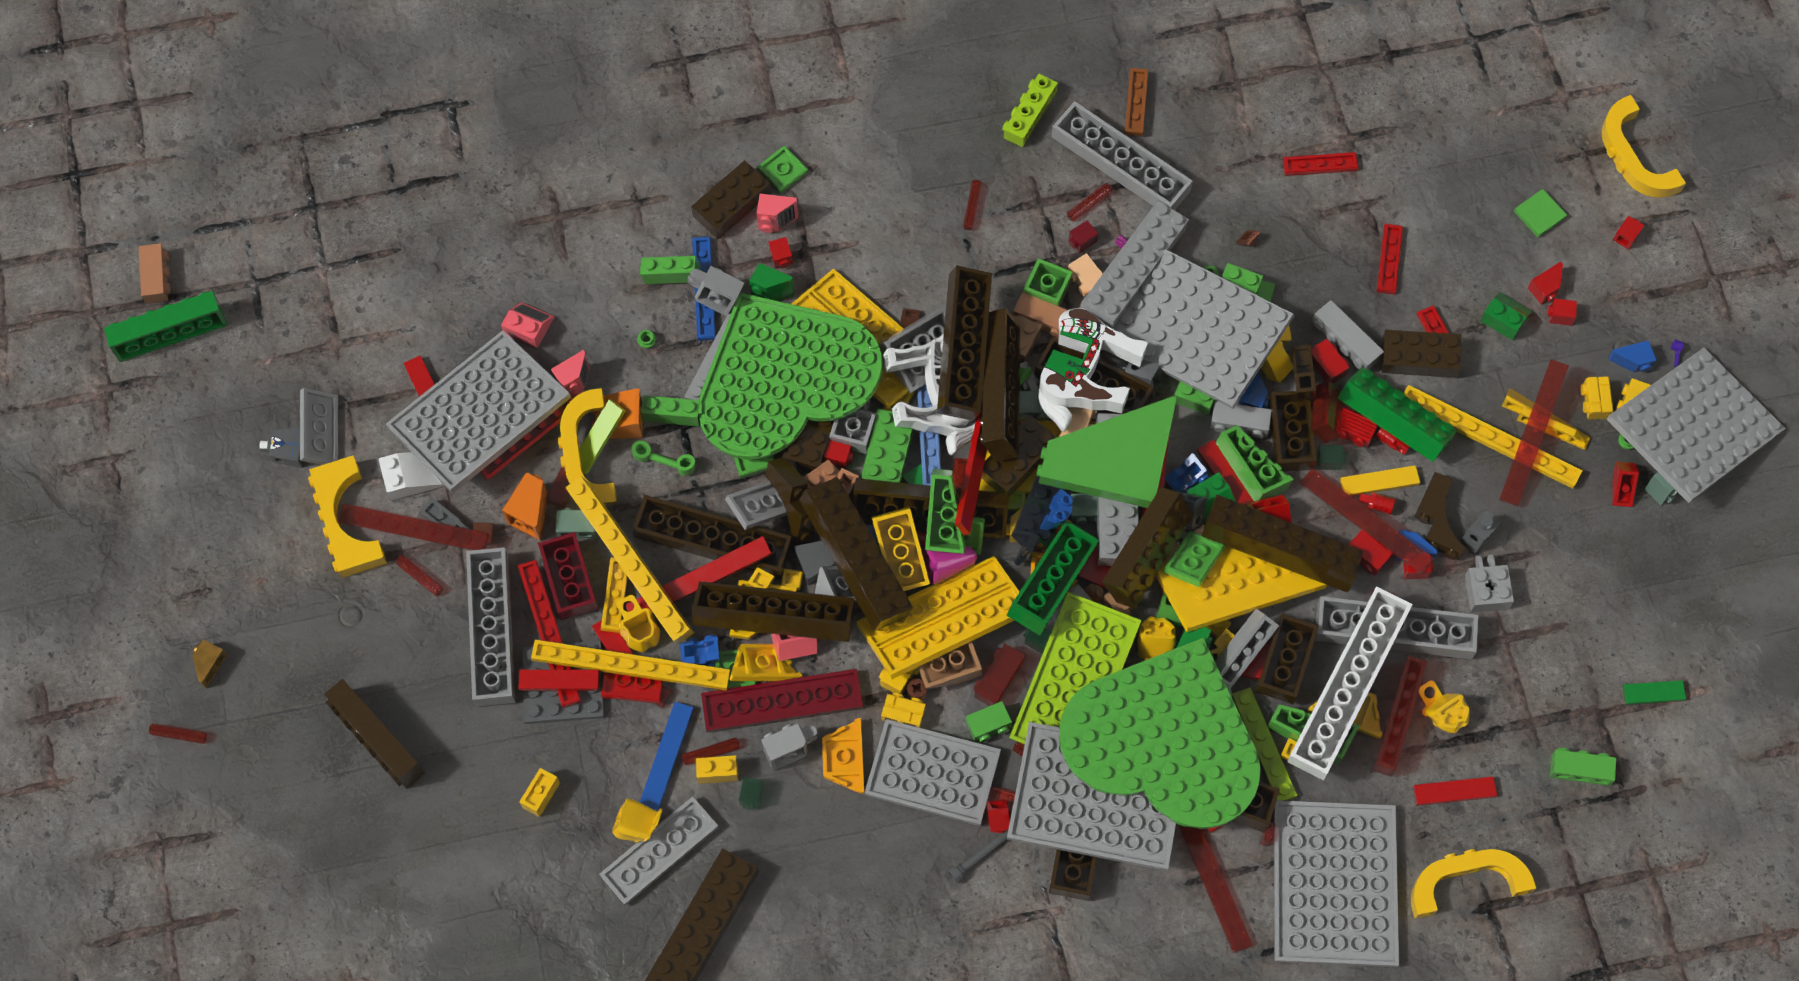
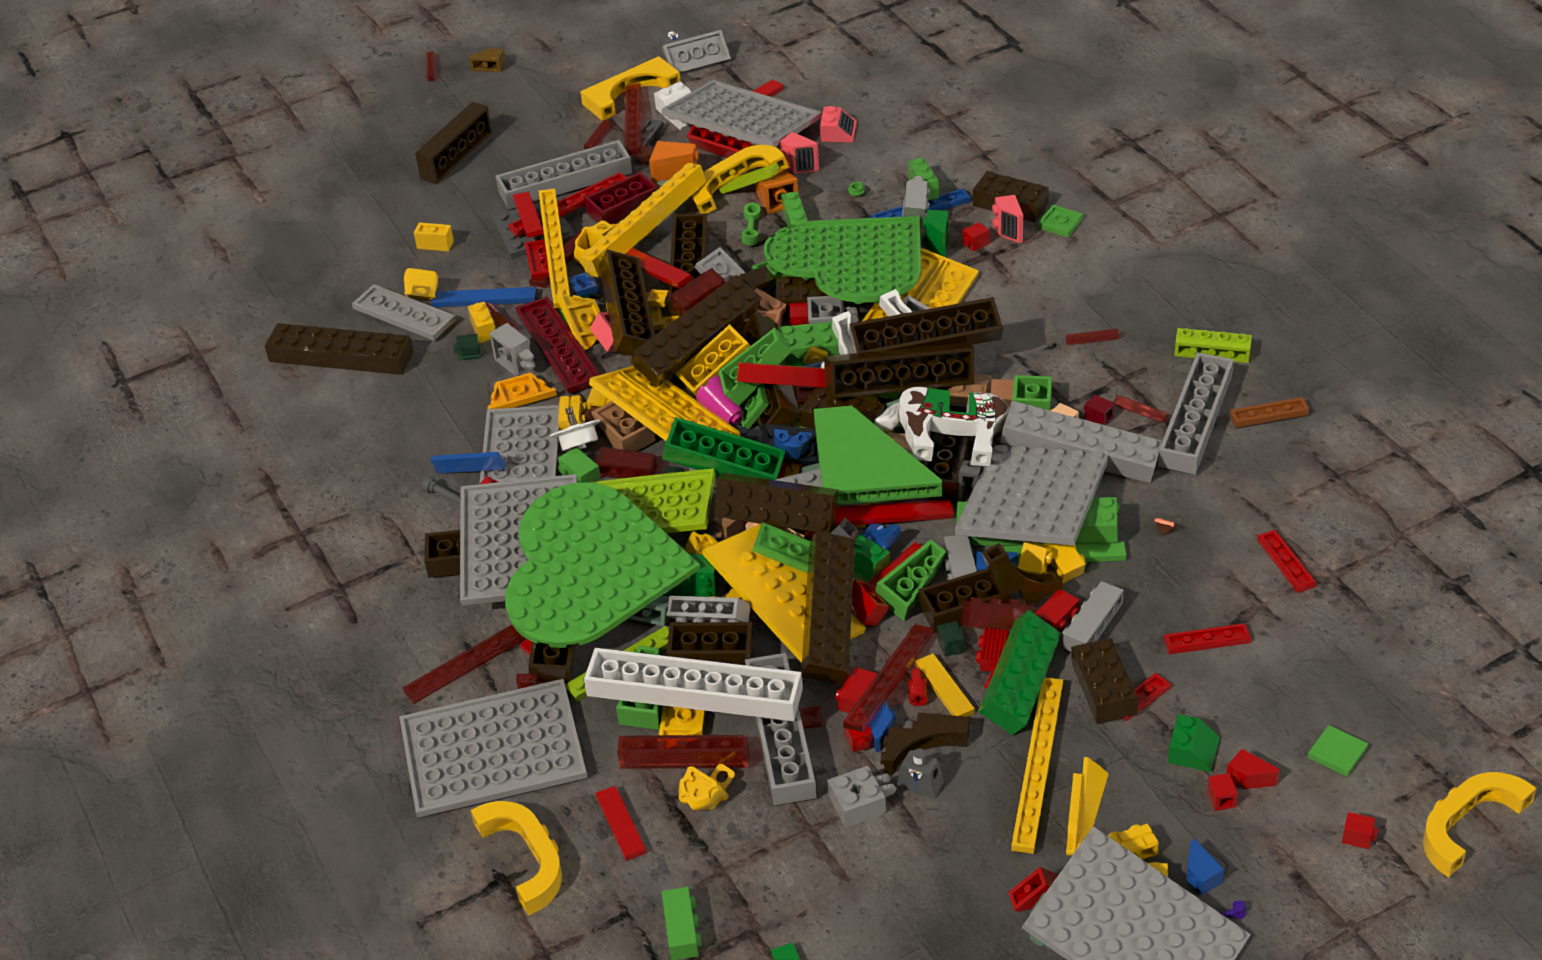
camera: 75 degrees right, 25 degrees down
clear red tile [1499,359,1569,506] -> none
none -> blue tile [430,452,506,473]
none -> white piece [550,407,600,451]
none -> clear red brick [670,268,725,315]
none -> yellow plate [803,346,828,365]

